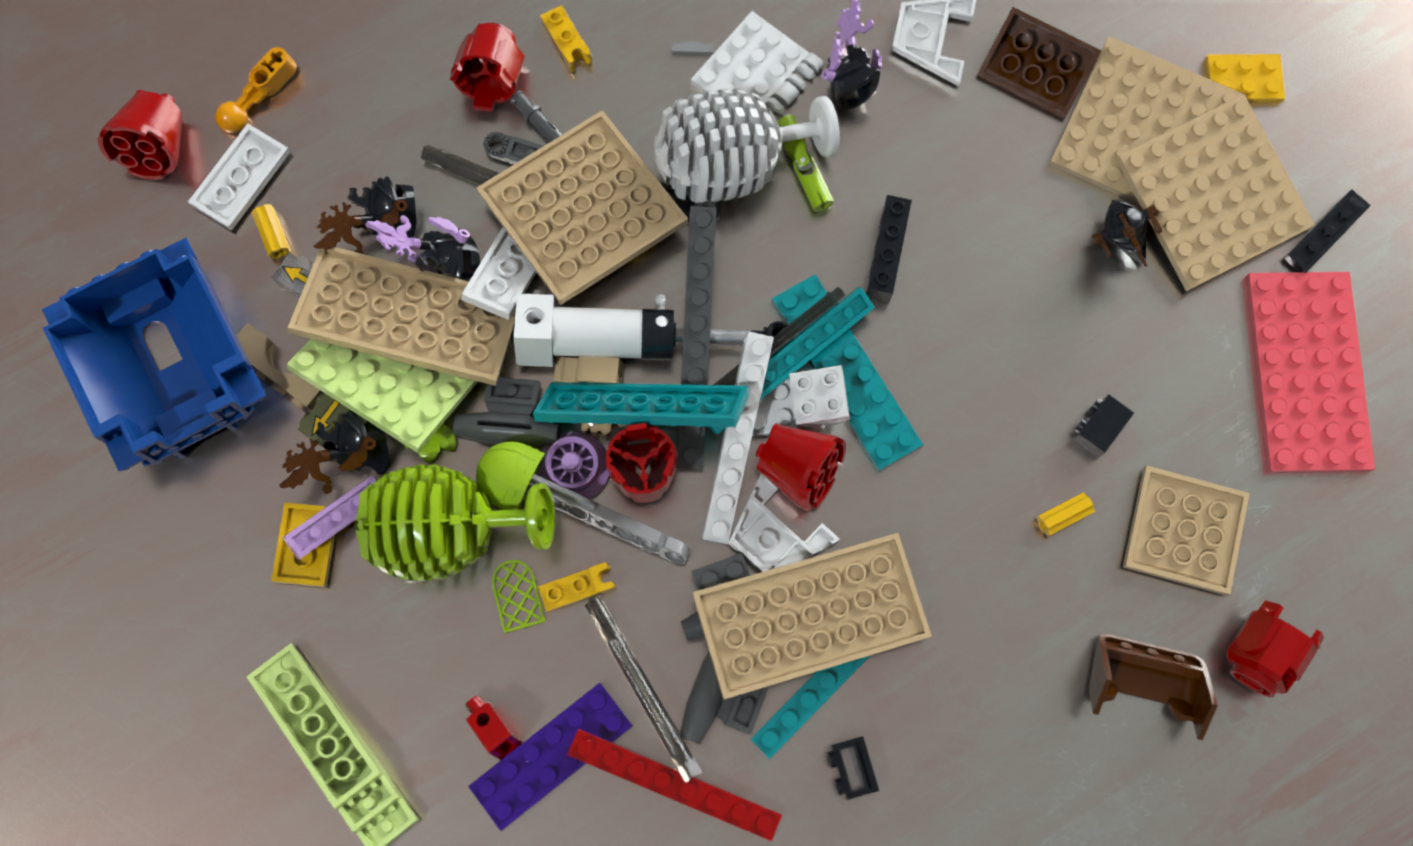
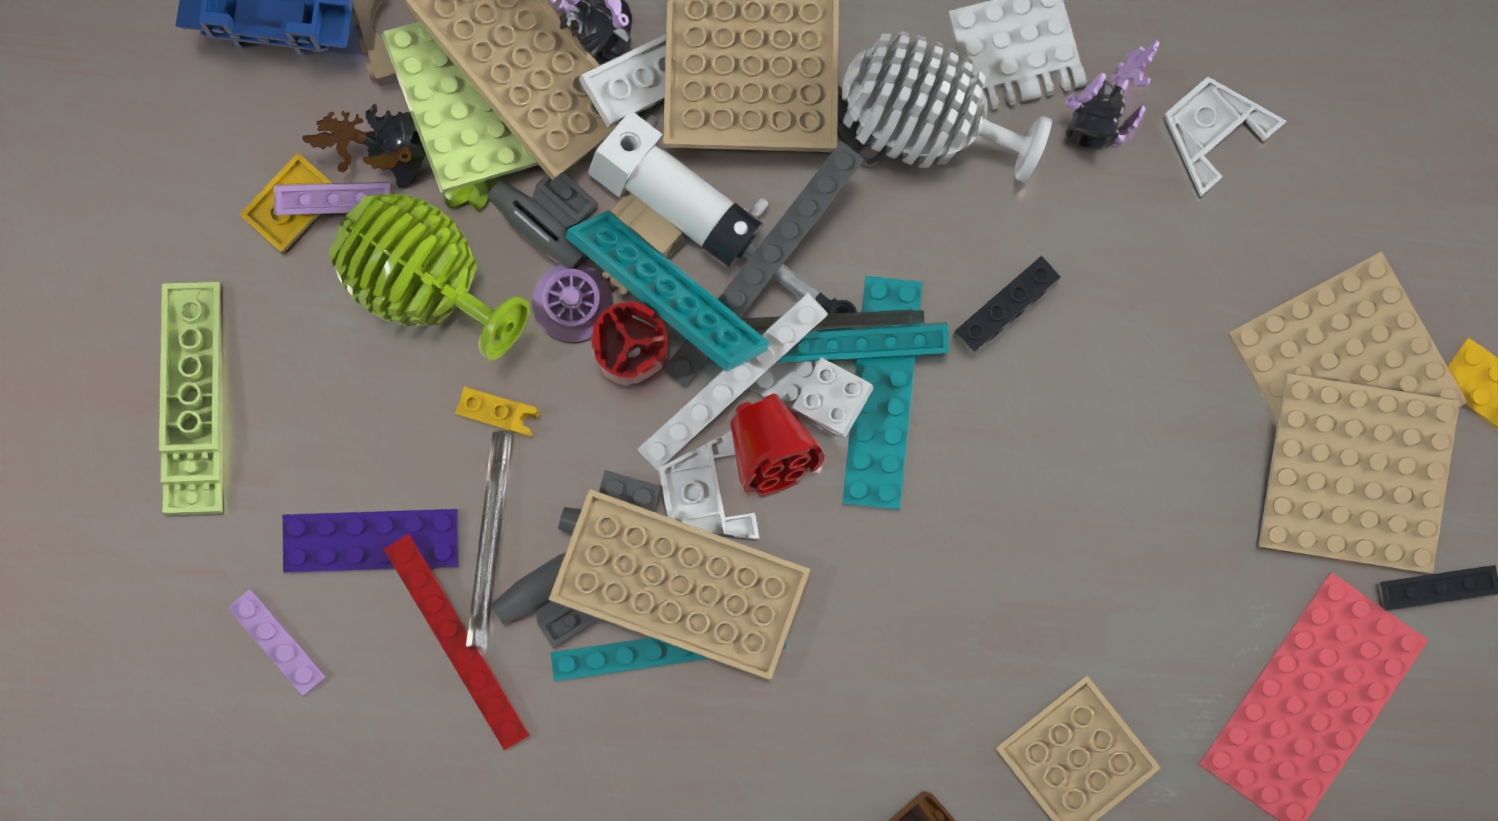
camera: 40 degrees right, 5 degrees up
olive brick [297,392,352,450] -> none
red torso [465,696,523,760] -> none
piece [476,442,690,564] -> none
lime window [492,560,546,634] -> none
lime piece [777,115,834,212] -> none
black window [827,736,879,800] -> none
reddish brown slope [977,7,1102,119] -> none
yellow axle [1036,492,1095,537] -> none
black brick [1072,394,1134,458] -> none
black helmet [1092,200,1163,267] -> none

